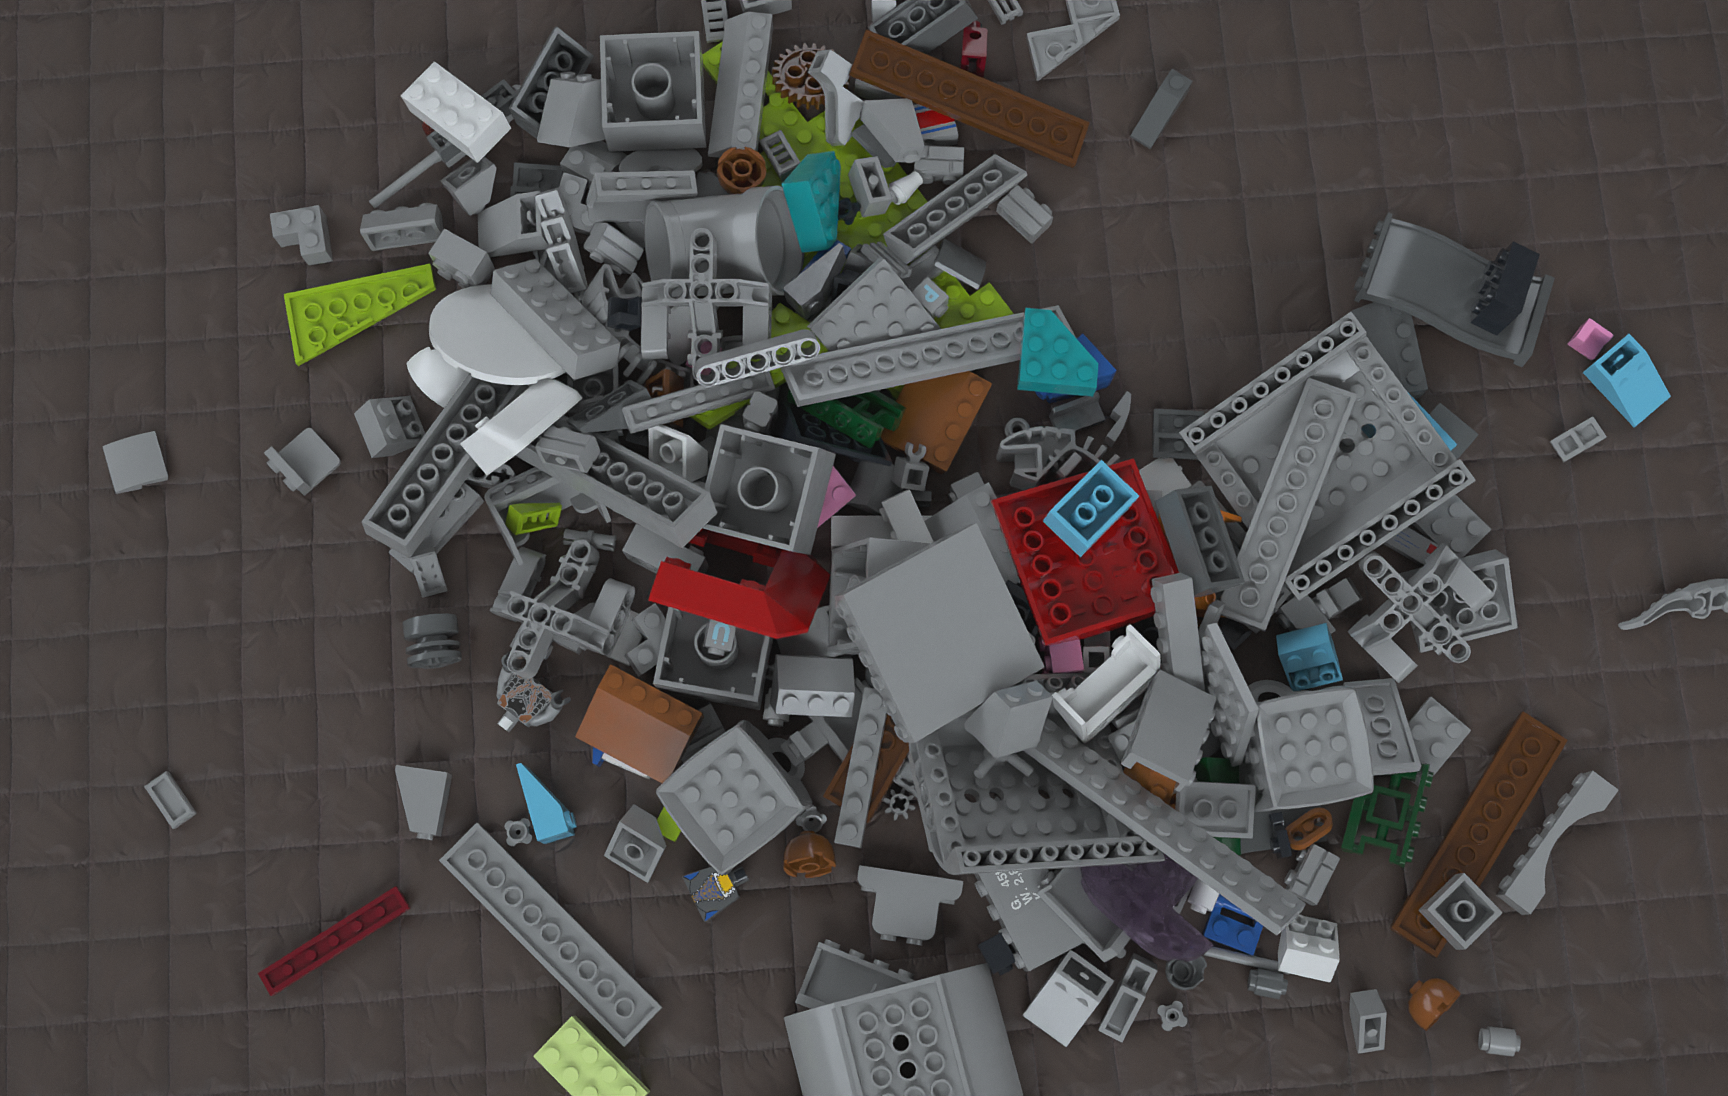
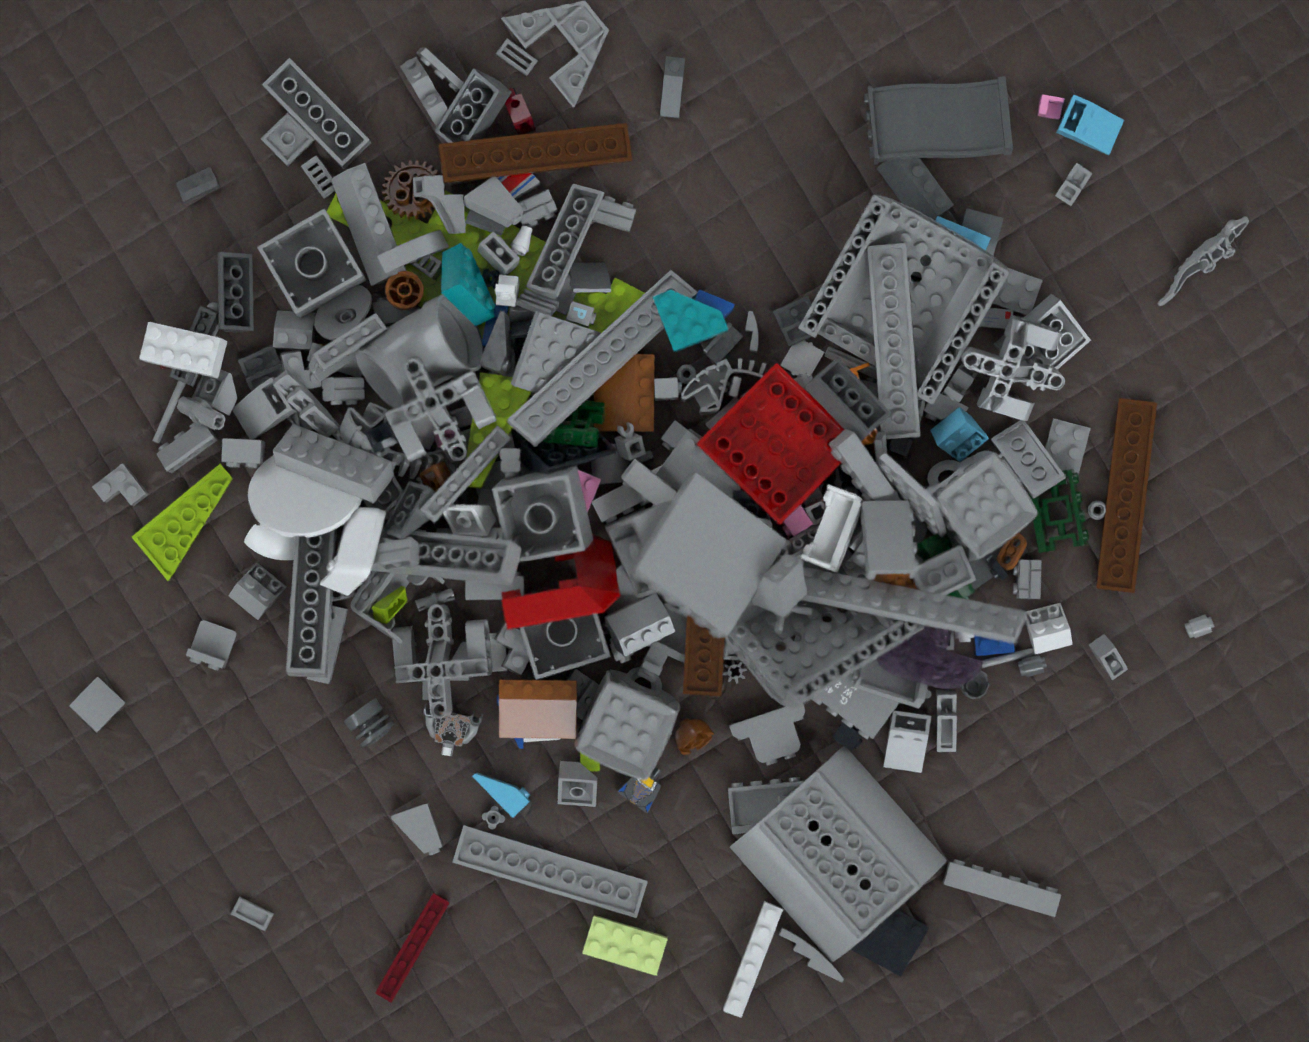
camera: 20 degrees left, 10 degrees up
light grey plate [410,546,447,598] -> none
light grey slope [537,72,605,147] -> none
light grey beam [694,329,820,387] -> none
light grey brick [703,619,736,656] -> none
light grey plate [795,805,827,833] -> none
light grey plate [834,687,887,848] -> none
medium azure brick [1043,460,1139,557] -> none
light grey plate [1157,1001,1187,1031] -> none
dark orange cylinder [1408,978,1461,1031] -> none
light grey brick [1419,873,1502,950] -> none
black brick [1470,241,1540,336] -> none
light grey arch [1496,771,1618,915] -> none
none -> light grey piece [177,396,226,430]
none -> light grey slope [376,230,449,275]
none -> white brick [495,275,520,307]
none -> light grey brick [654,378,682,401]
none -> light grey plate [1088,501,1106,520]

